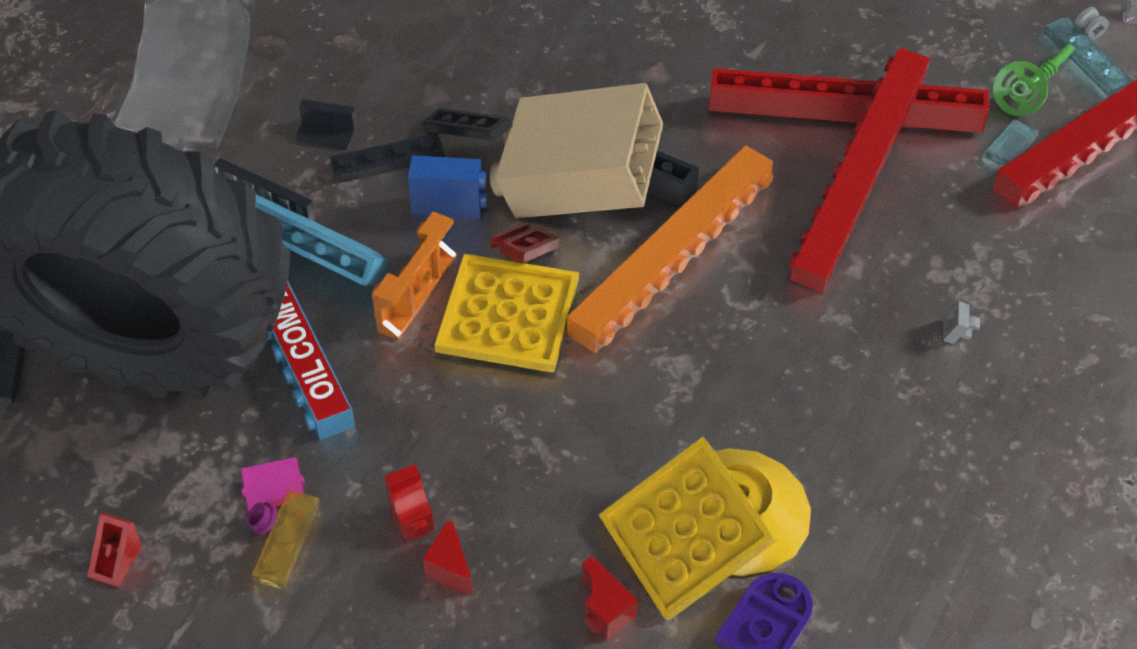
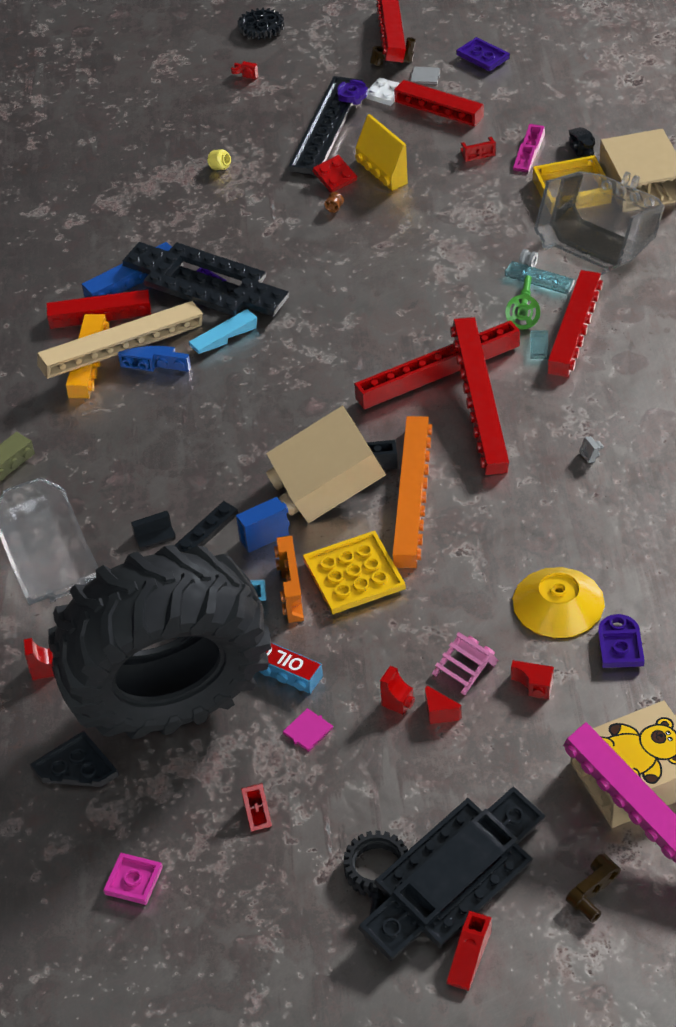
camera: 30 degrees left, 5 degrees down
magenta plate [247,502,277,535] -> none
clear yellow plate [252,490,320,590] -> none
black tile [421,108,513,141] -> none
dark red plate [489,222,559,264] -> none
yellow plate [599,437,777,621] -> none
none -> bright pink plate [432,632,499,696]

